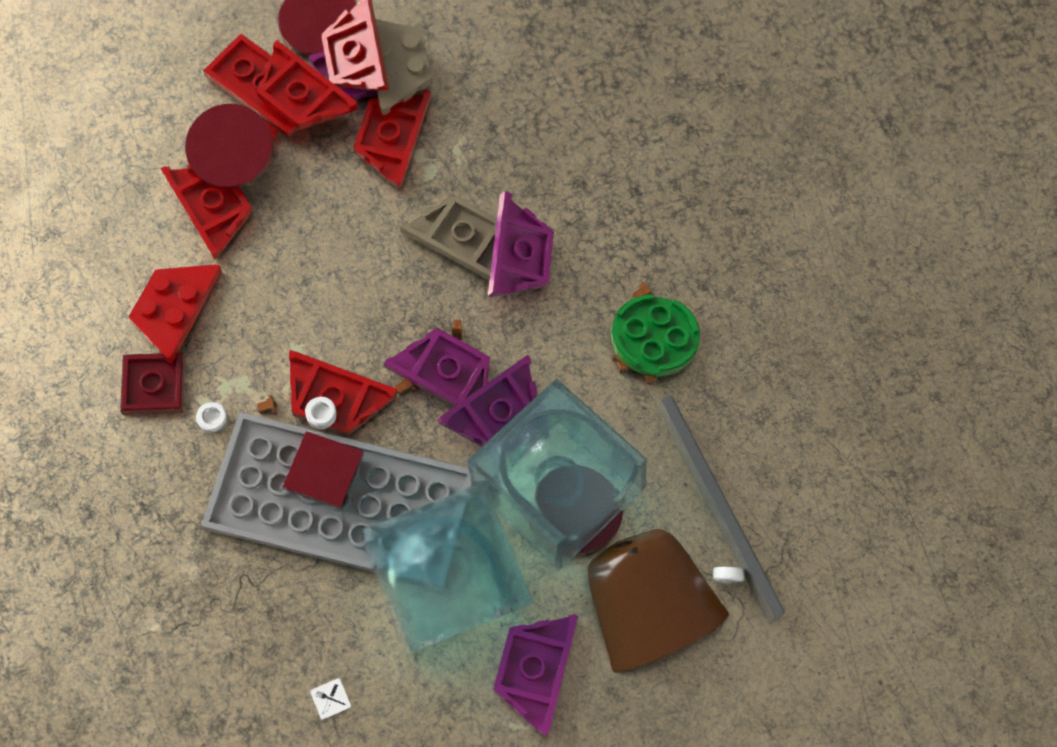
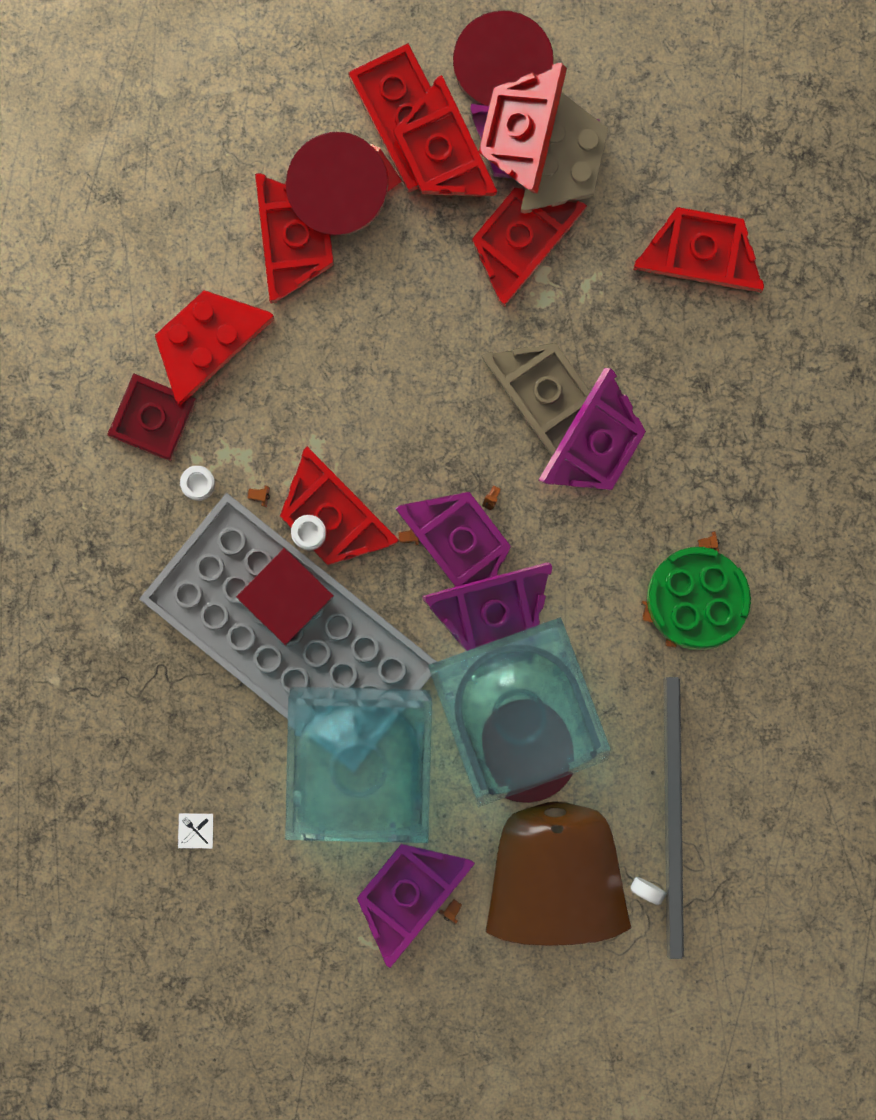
camera: 30 degrees right, 15 degrees up
none -> dark orange piece [438,899,462,924]
none -> red wing [633,207,764,293]

